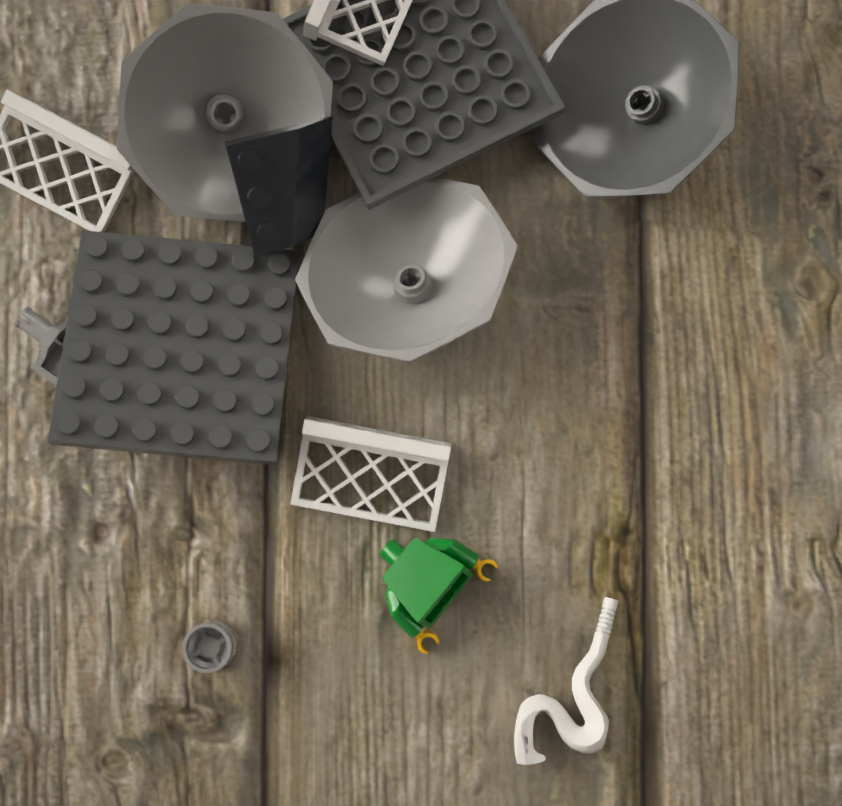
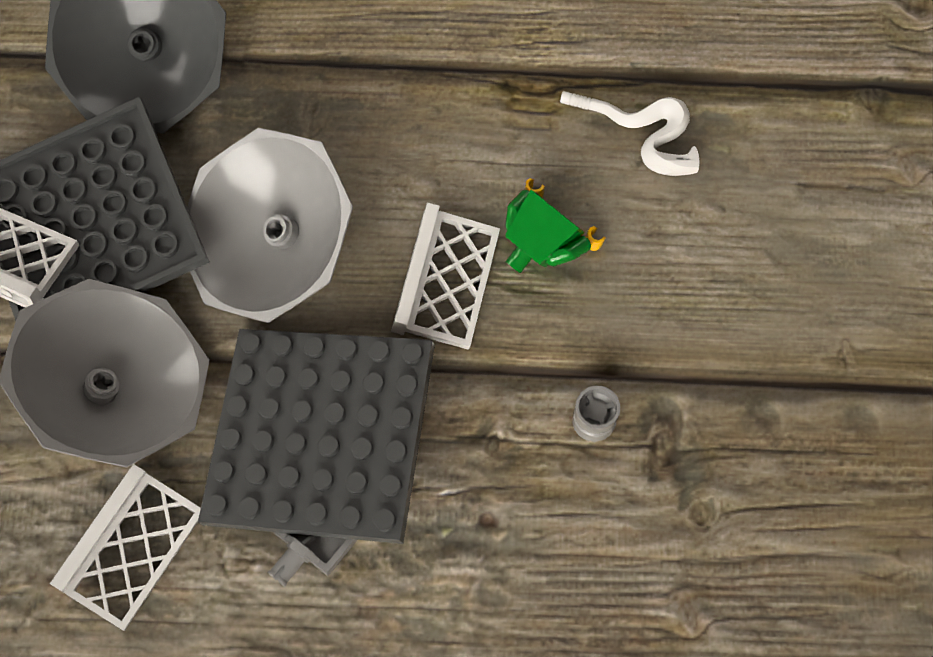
camera: 90 degrees left, 15 degrees down
black wedge [225,116,333,256] -> none

